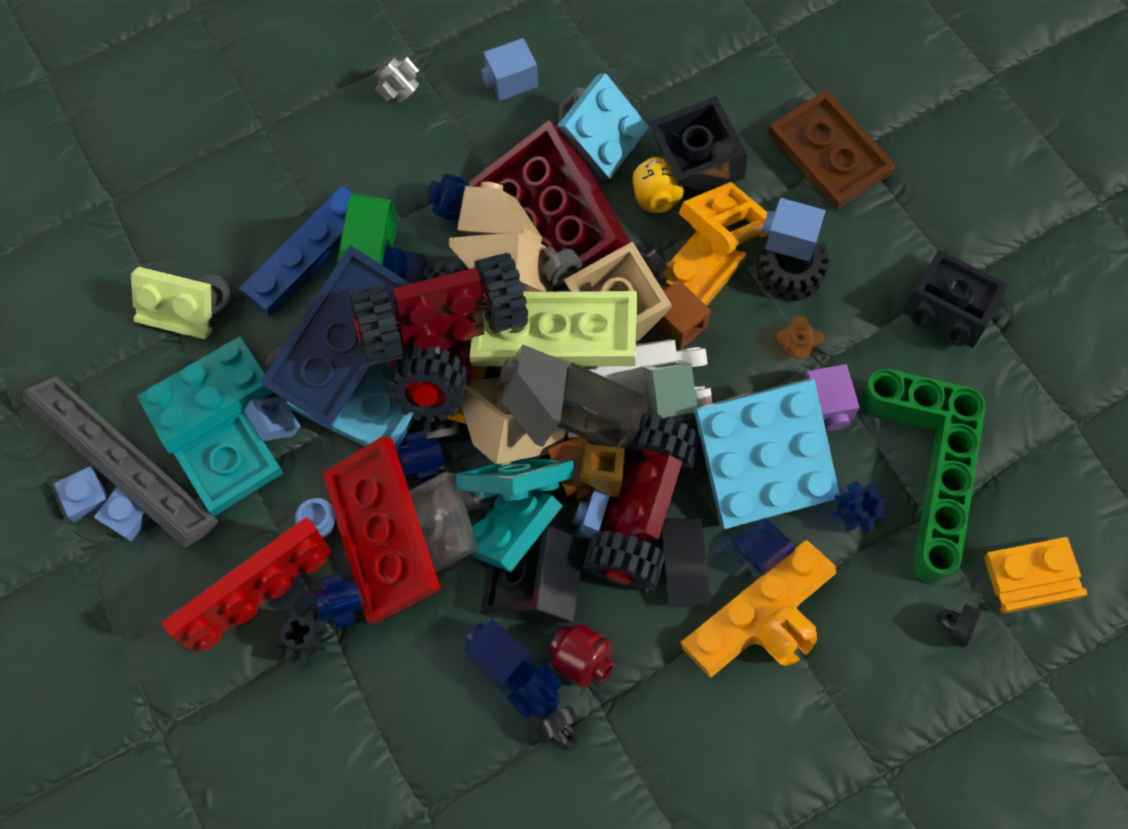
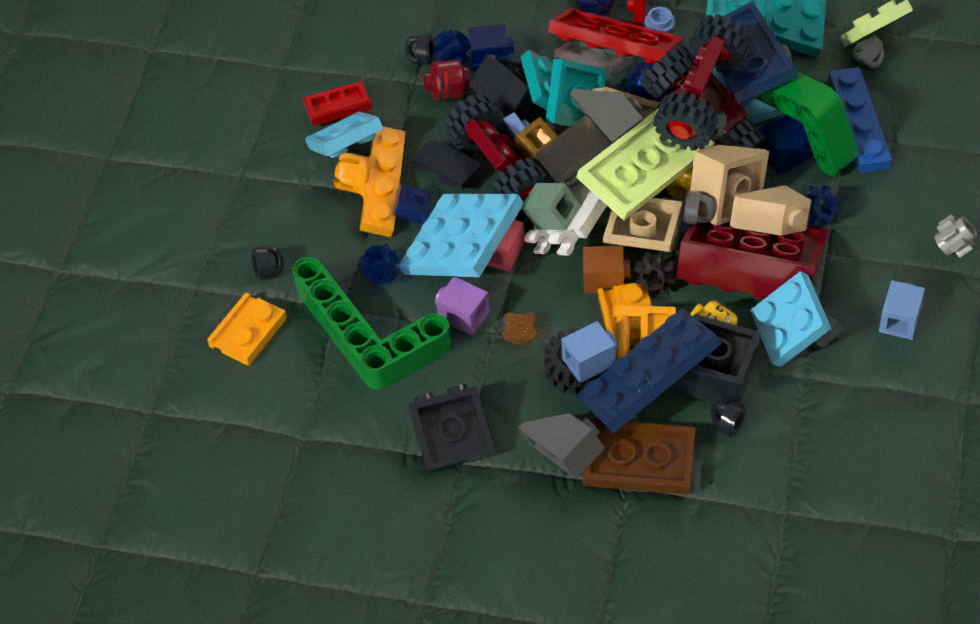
camera: 135 degrees right, 15 degrees down
none -> red plate [303,81,372,126]
none -> medium azure plate [305,111,383,158]
none -> dark grey slope [518,413,605,479]
none -> dark blue plate [576,308,721,434]
none -> black tile [710,400,746,437]

